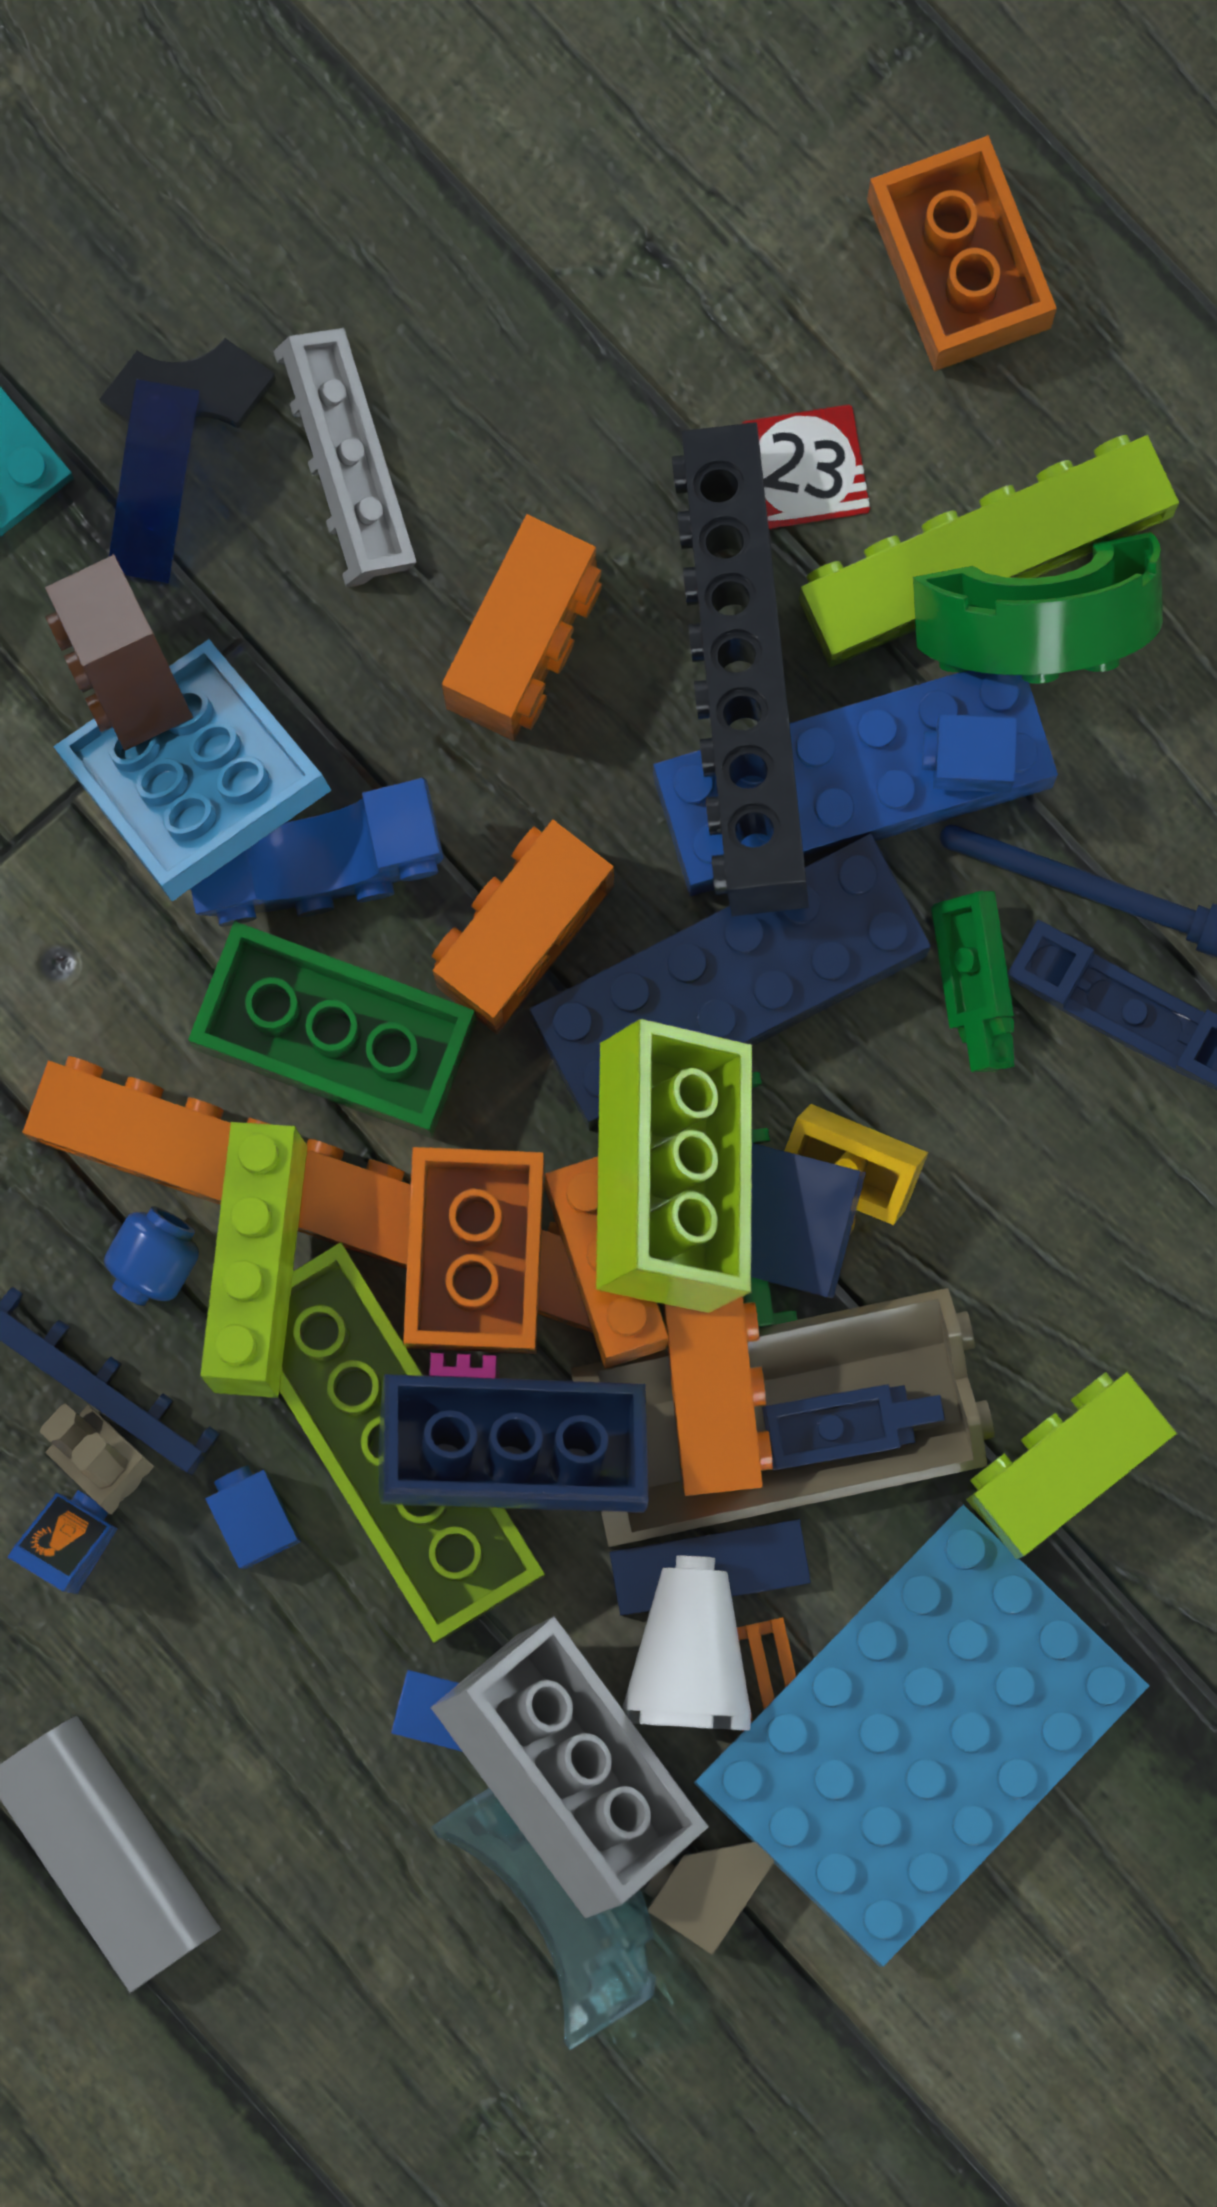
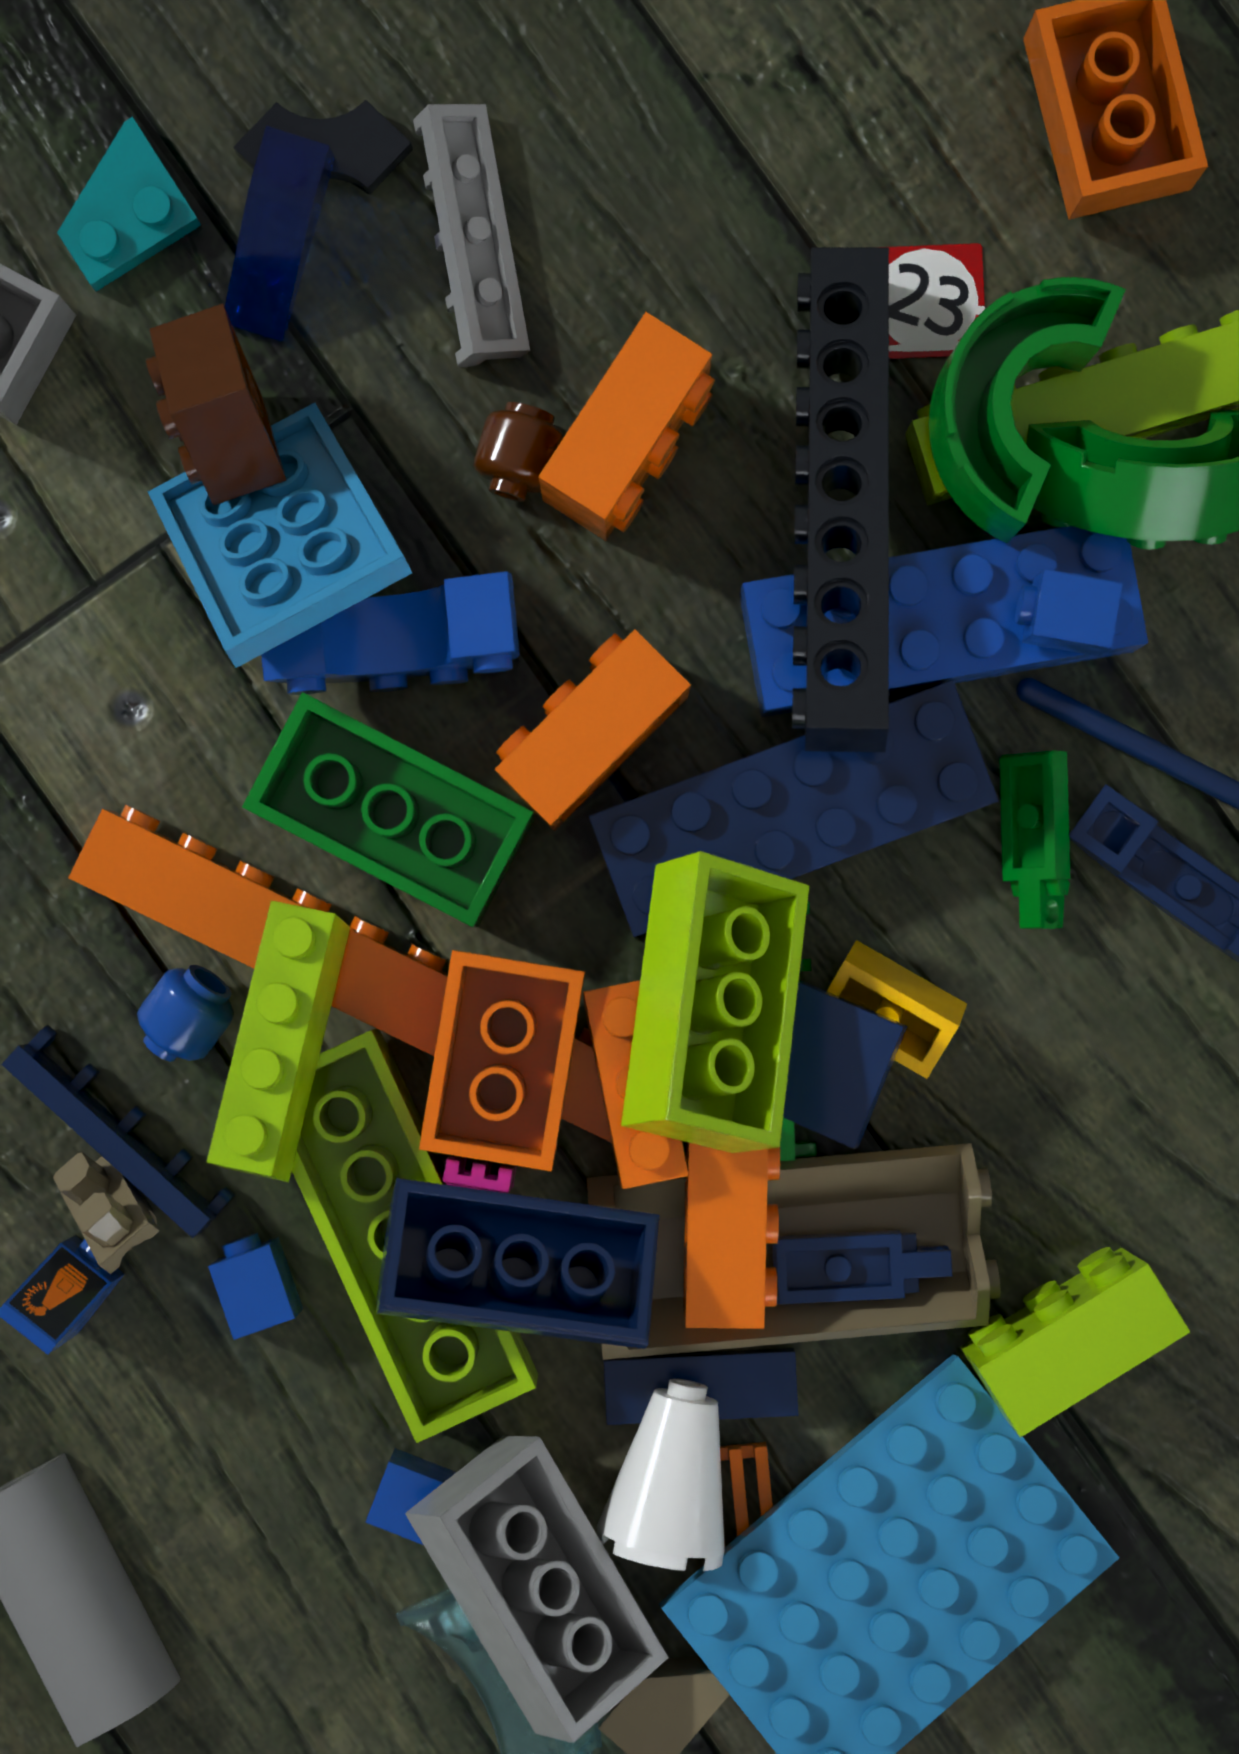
camera: 10 degrees right, 5 degrees up
none -> reddish brown head [474,402,564,502]
none -> green brick [929,277,1126,543]

